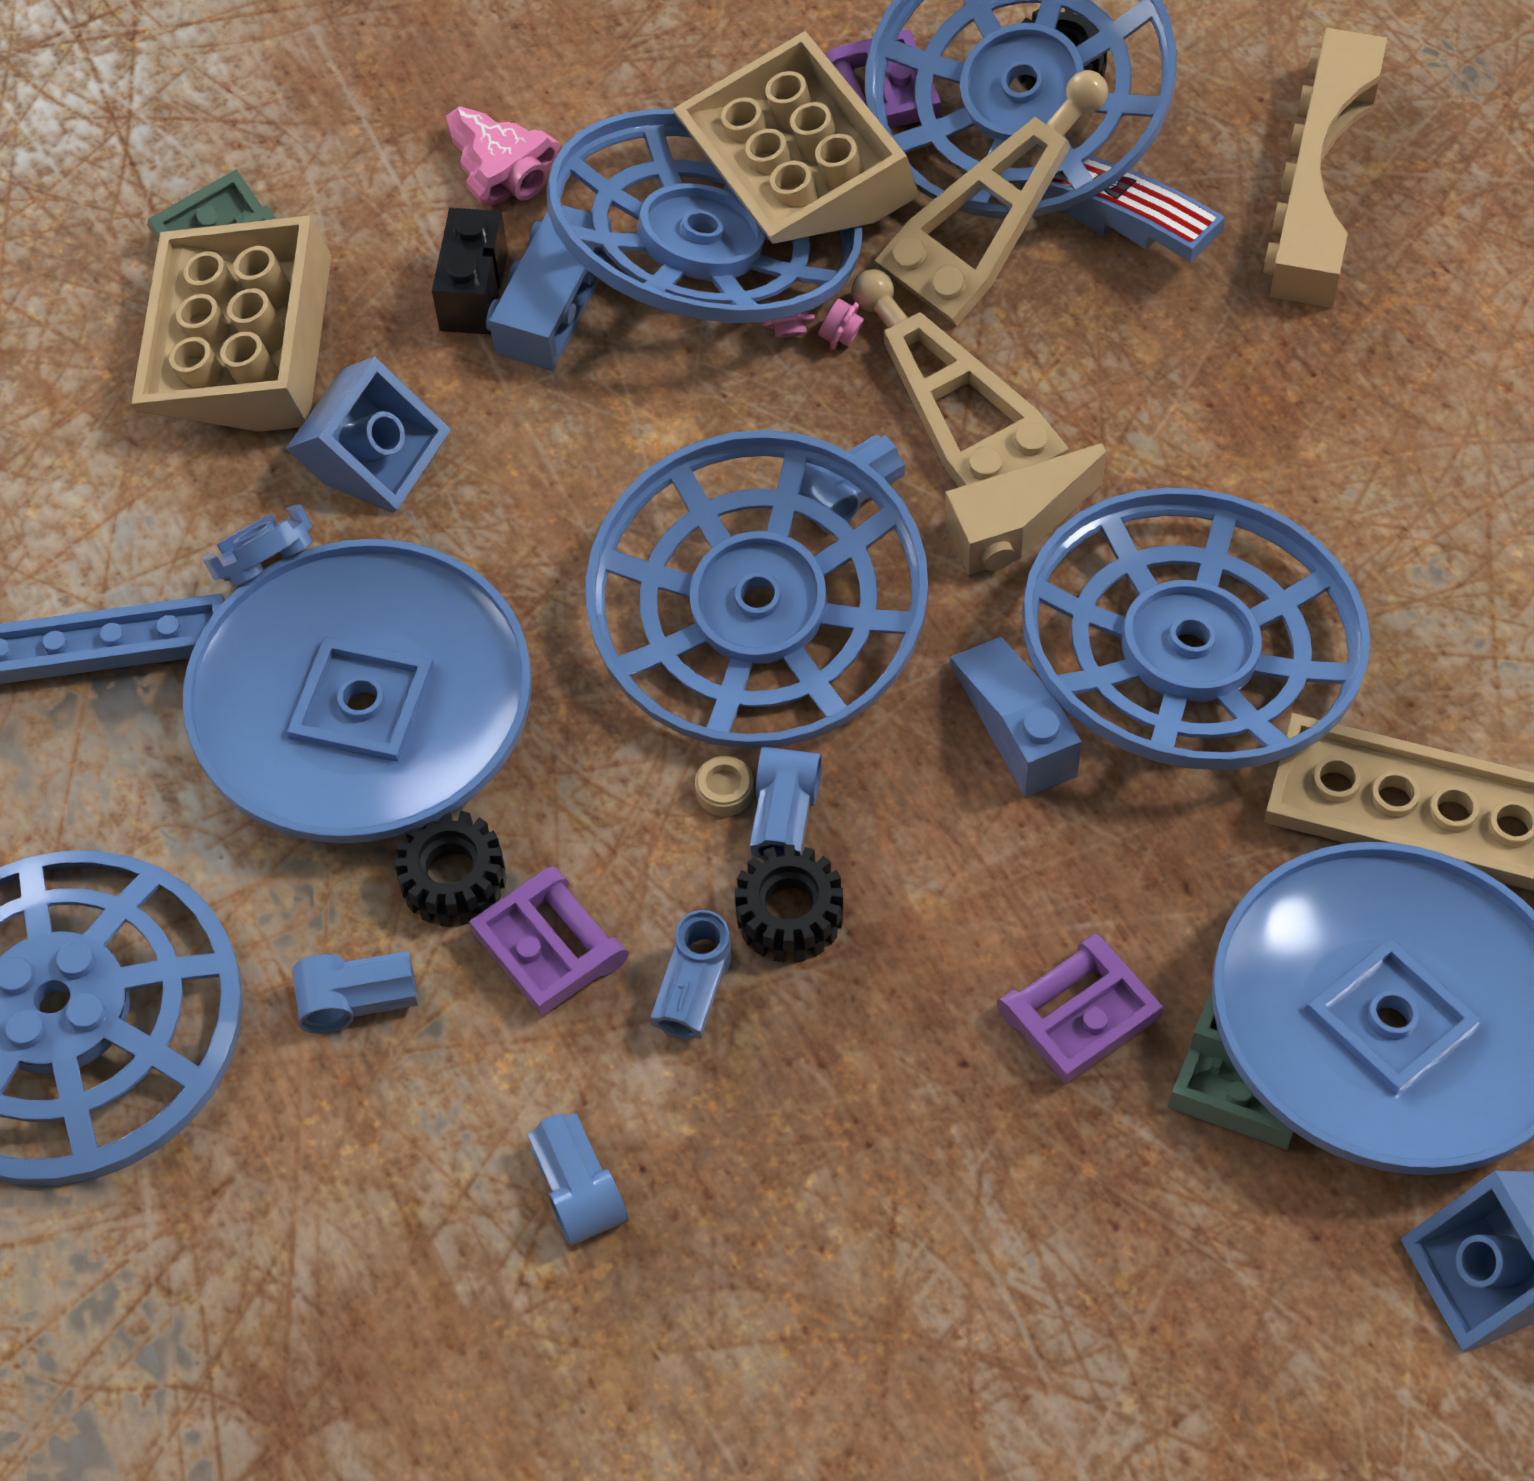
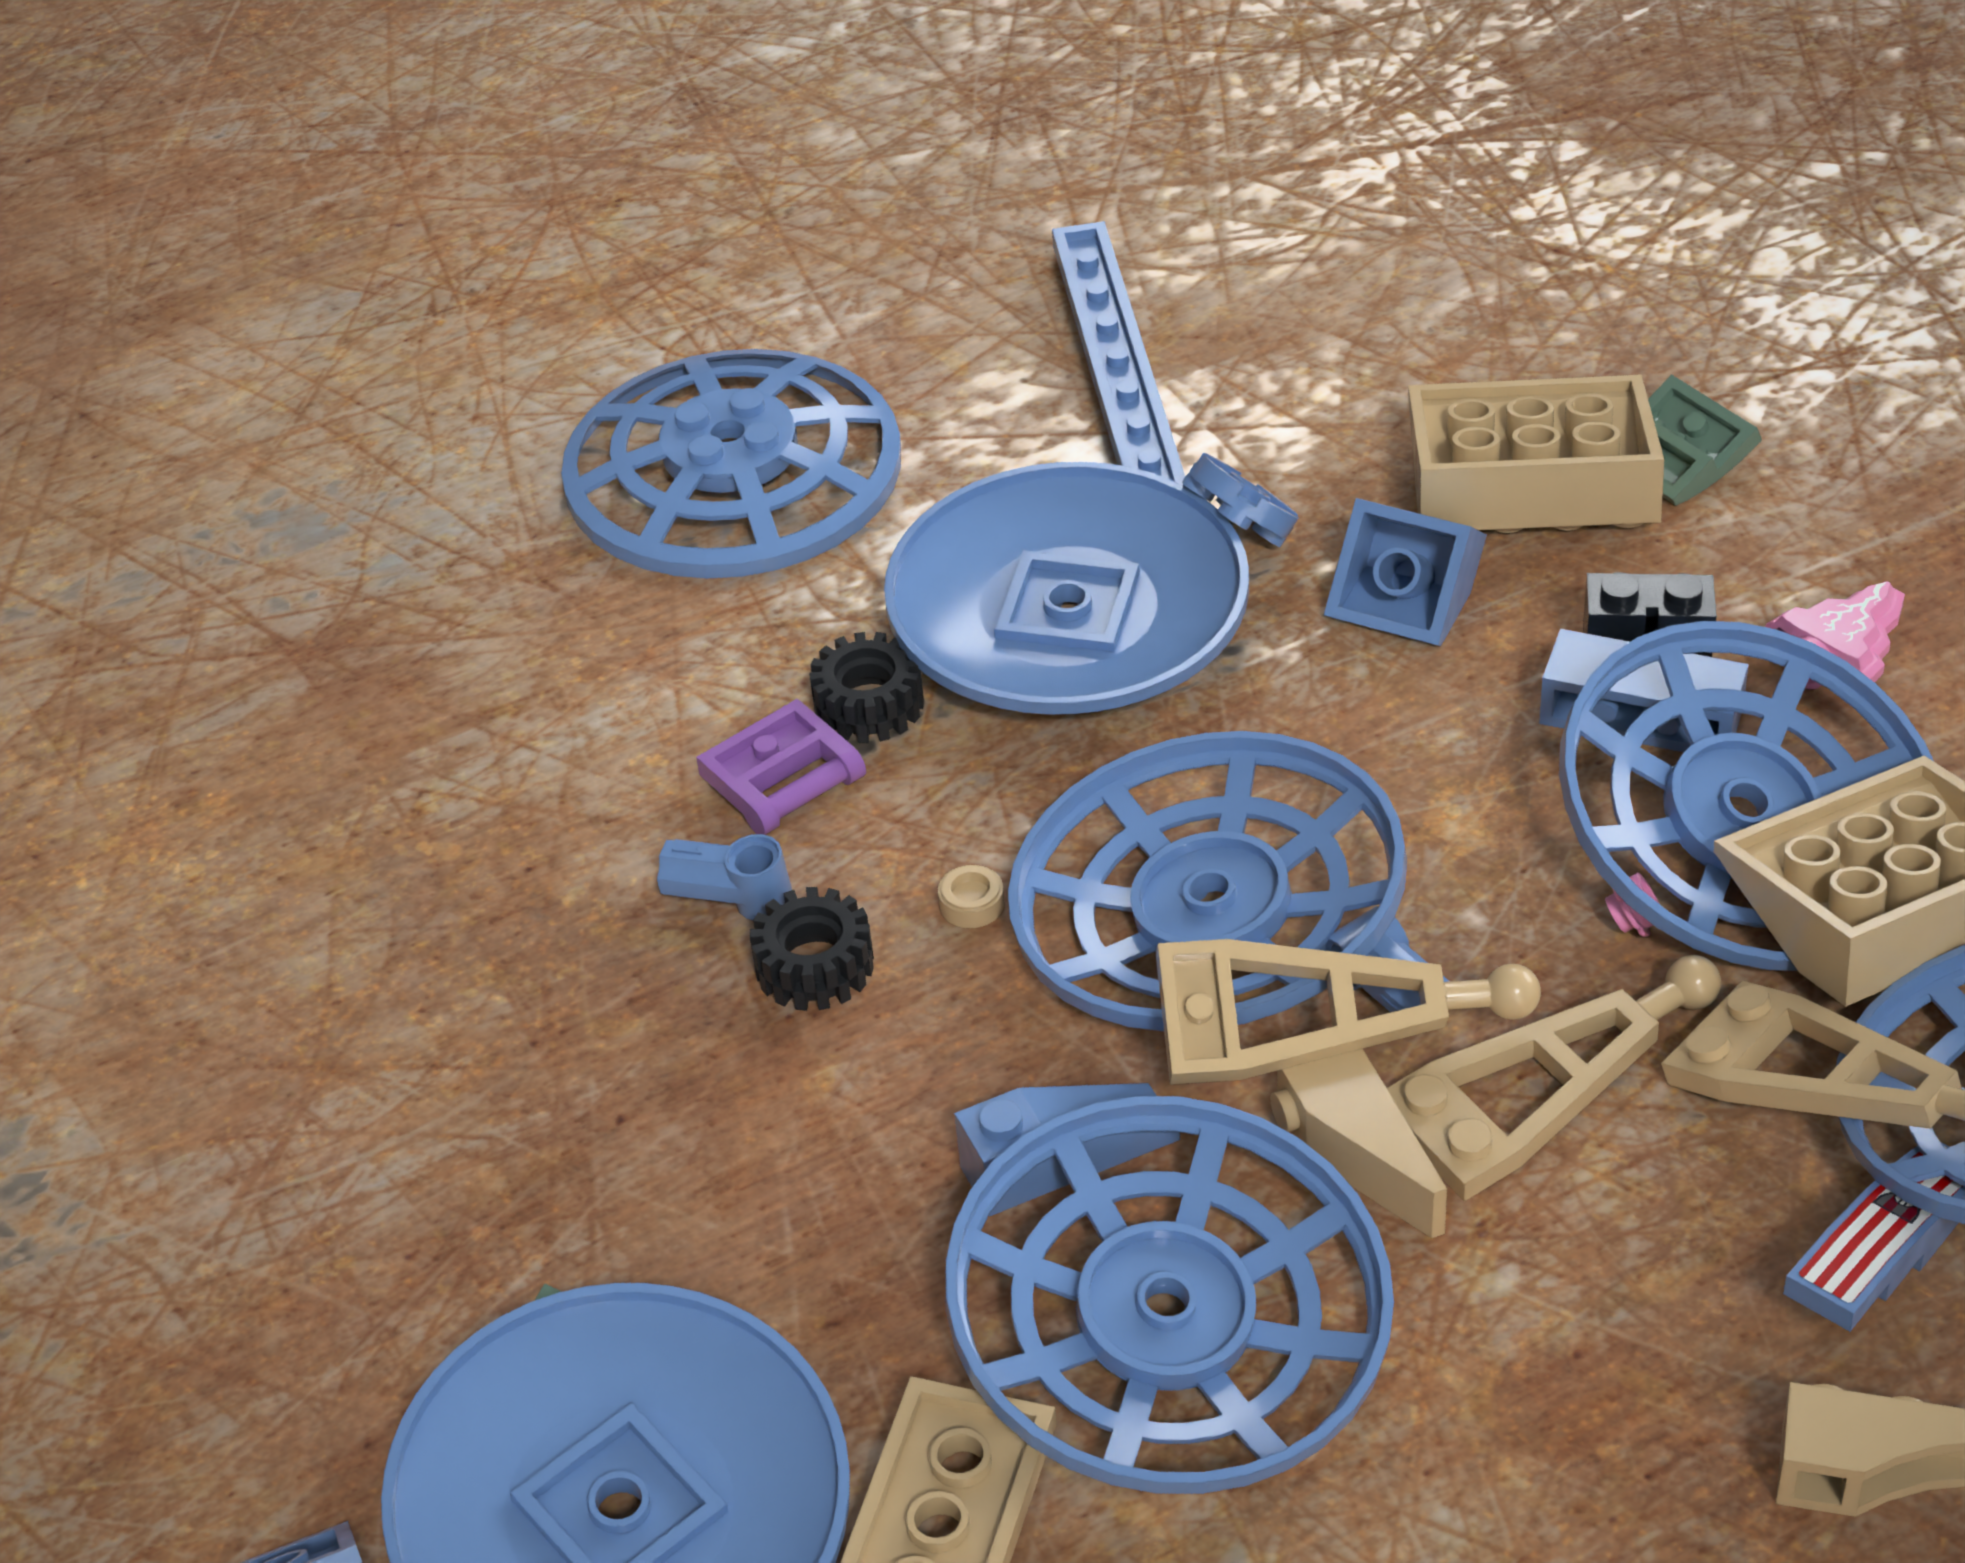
camera: 90 degrees right, 15 degrees down
medium blue piece [293,951,418,1034] -> none
medium blue piece [527,1113,629,1246] -> none
medium blue piece [750,747,822,861] -> none
bright pink plate [818,298,864,350] -> none
medium lavender plate [997,934,1163,1085] -> none
none -> tan plate [1156,939,1541,1085]

